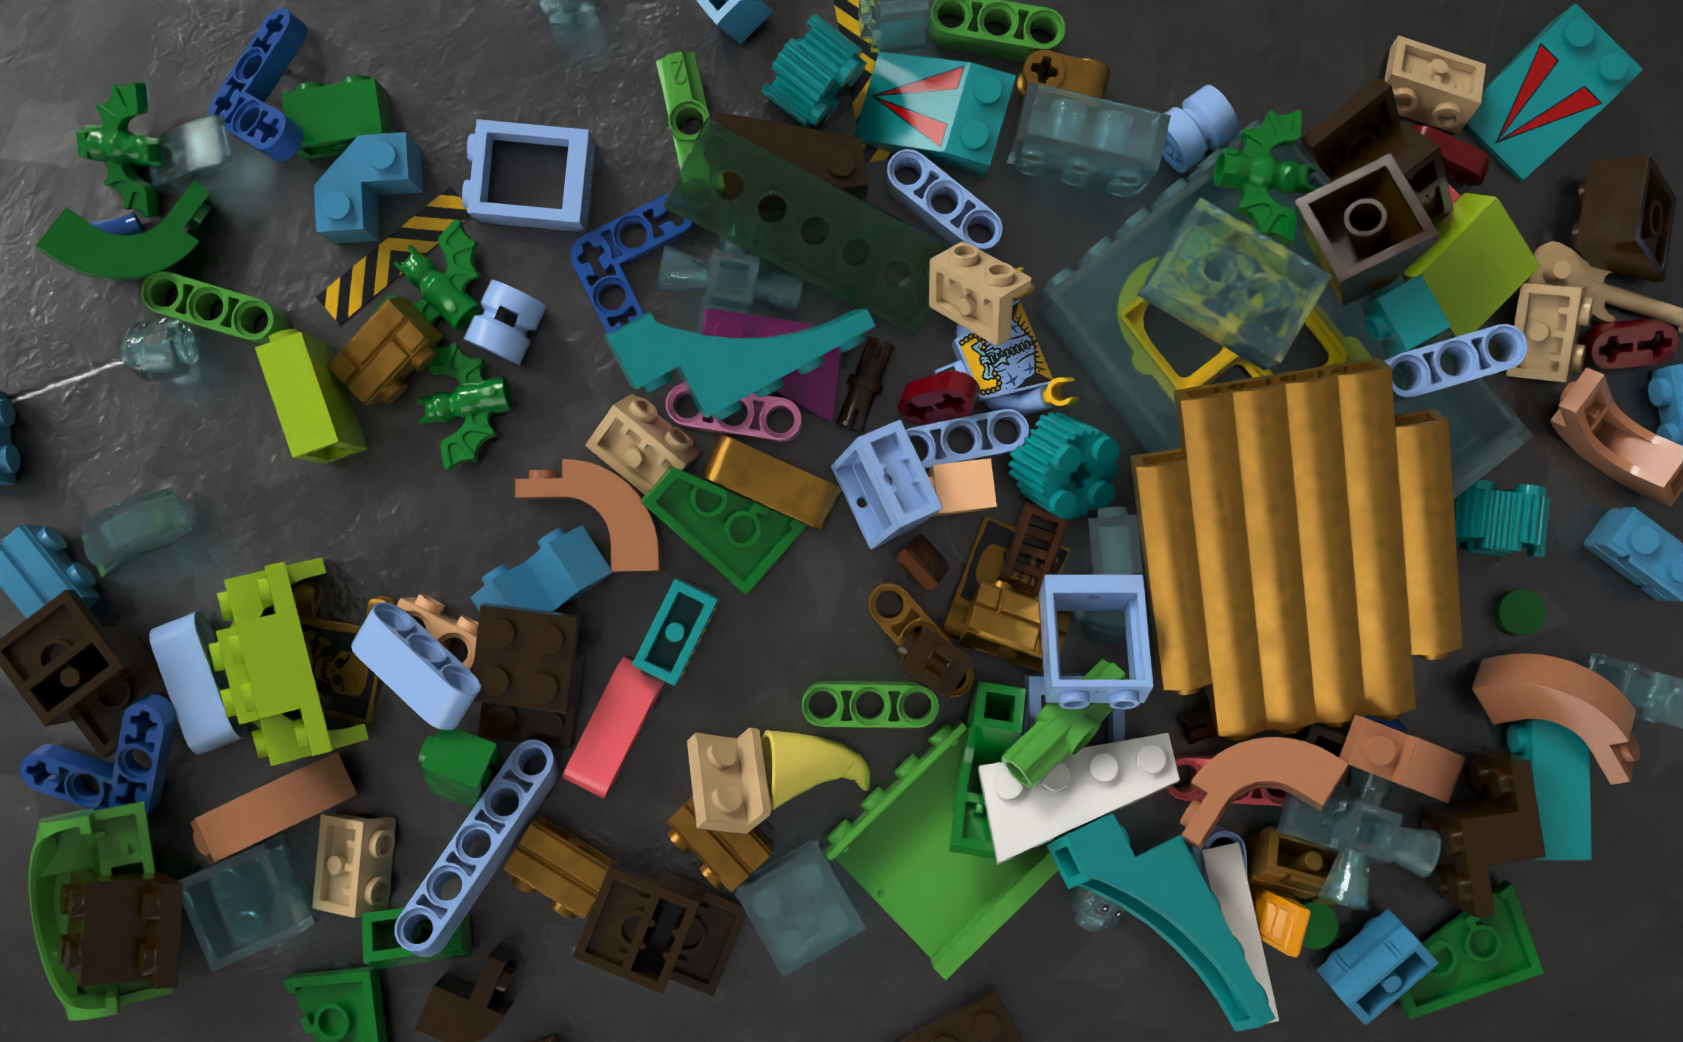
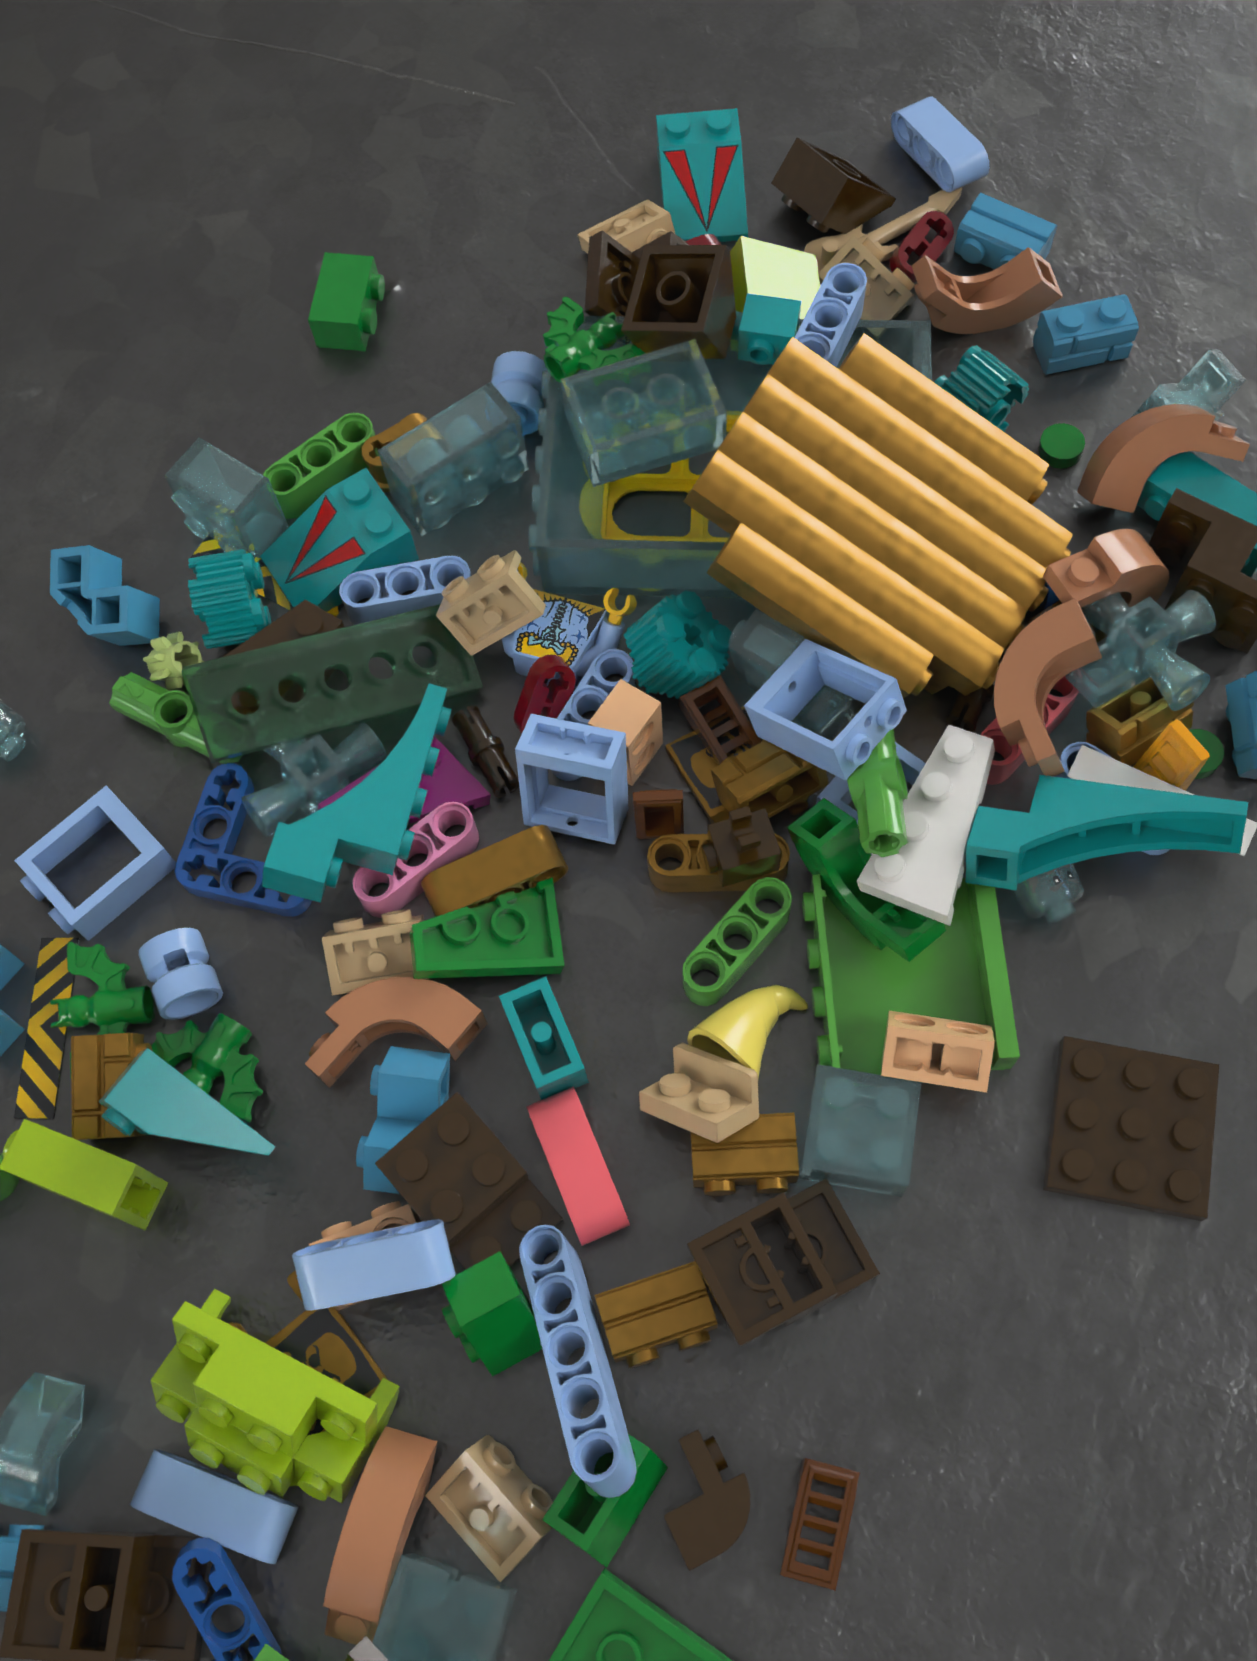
camera: 40 degrees left, 20 degrees down
none -> teal slope [99,1048,275,1156]
none -> yellowish green gear [143,631,205,691]
none -> light nougat brick [881,1010,995,1093]

